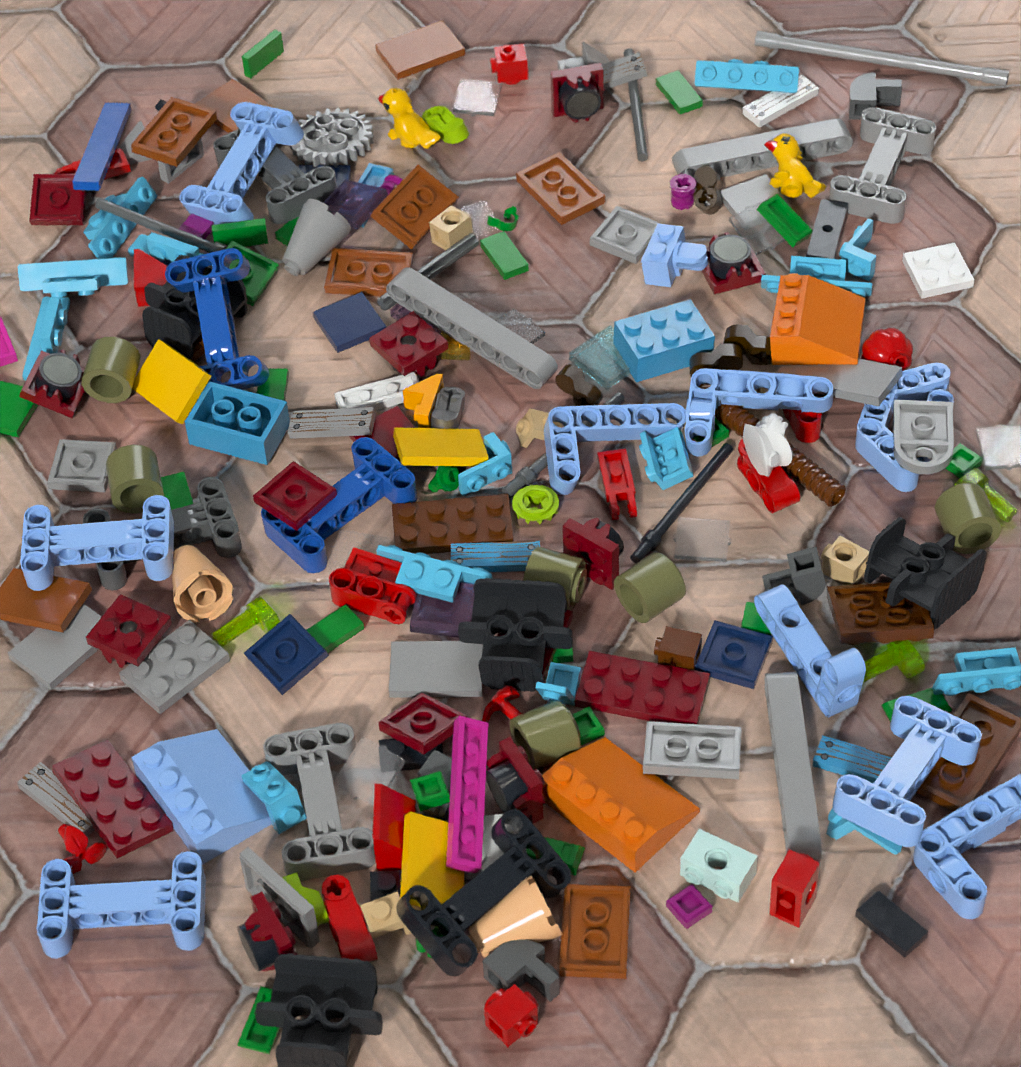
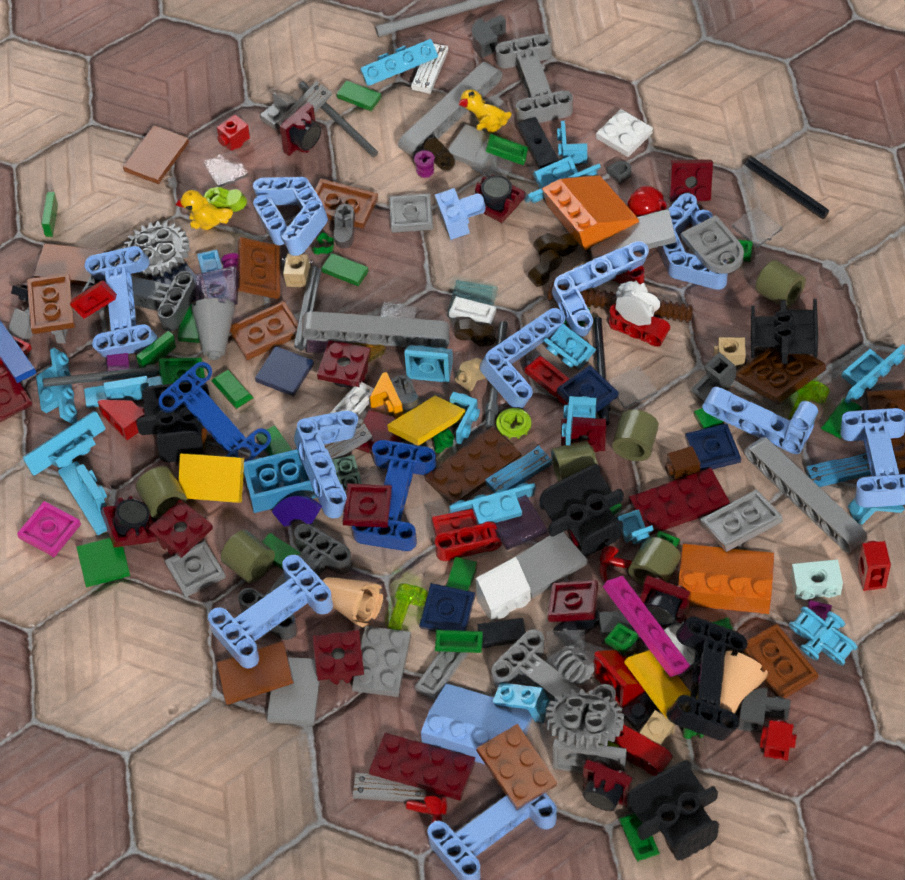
camera: 35 degrees left, 5 degrees up
dark azure brick [613,299,715,382] -> none
clear neon green piece [953,469,1018,522] -> none
none -> red plate [70,280,117,319]
none -> dark red piece [148,500,213,558]
none -> green tile [212,370,254,409]
none -> light blue piece [253,177,328,256]
none -> dark purple tile [272,496,322,526]
none -> light blue beam [294,411,358,518]
none -> flat silver piece [333,204,355,248]
none -> sand green slope [333,455,362,494]
none -> medium azure slope [404,345,453,383]
none -> light grey tile [415,652,468,701]
none -> green tile [435,630,483,653]
none -> white tile [449,297,496,325]
none -> white slope [476,557,531,622]
none -> dark orange plate [476,724,558,810]
none -> black tile [477,618,526,648]
none -> light grey gear [545,689,624,749]
none -> light grey gear [554,645,595,685]
none -> dark blue tile [557,365,619,412]
none -> medium azure bracket [562,396,596,445]
none -> dark grey tile [607,161,631,184]
none -> dark red piece [668,159,713,202]
none -> medium azure axle [789,606,858,666]

